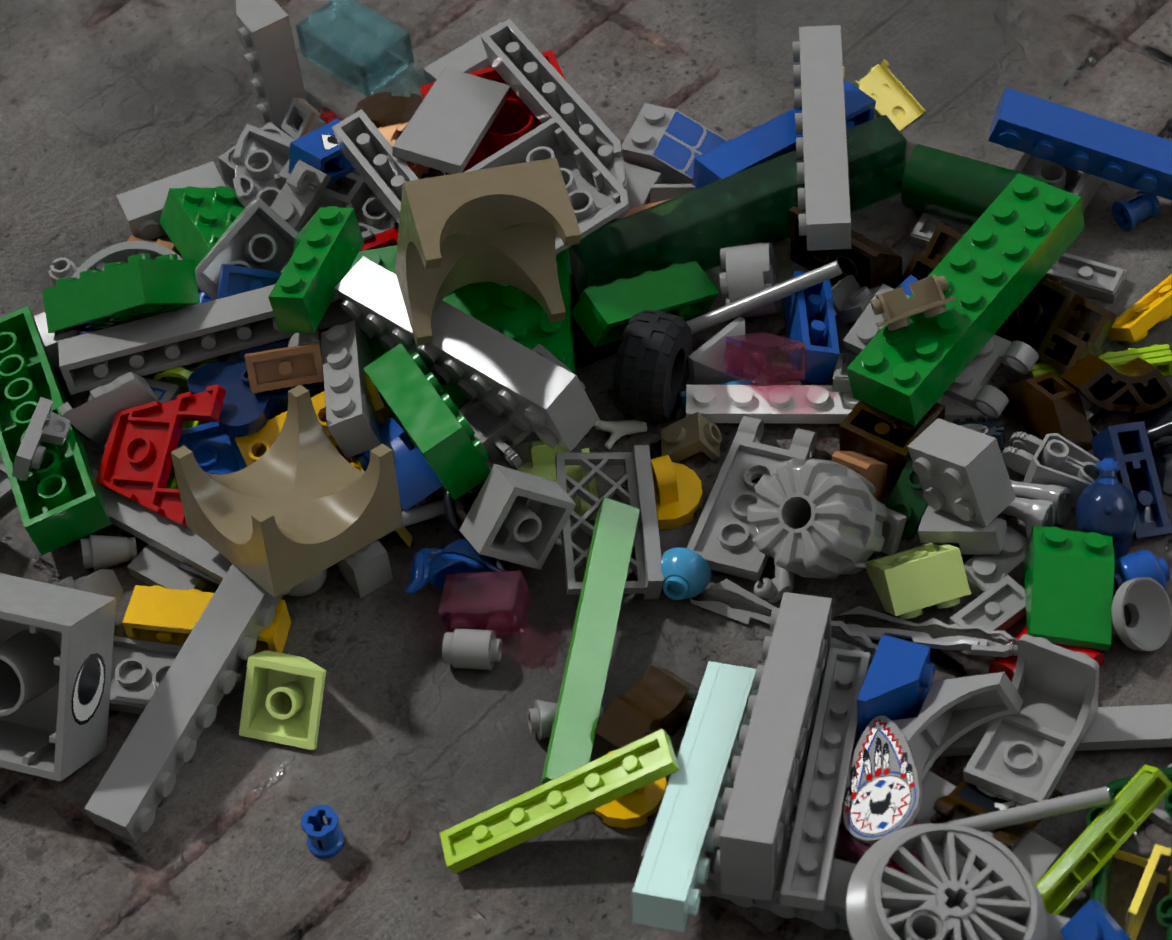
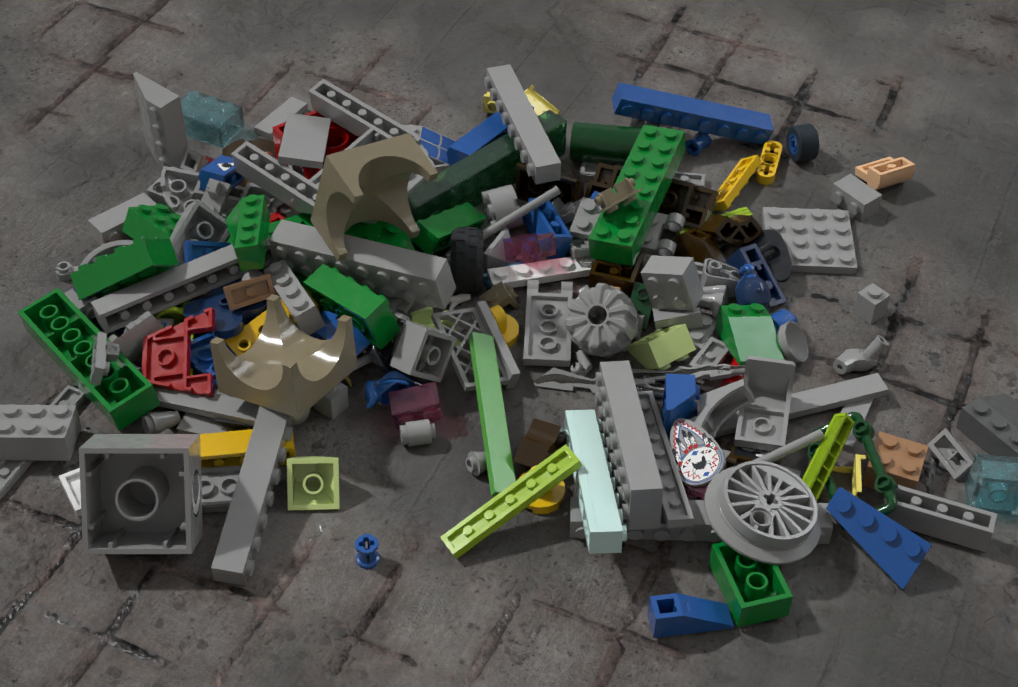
camera: 25 degrees left, 5 degrees down
dark azure brick [661,547,711,600] -> none

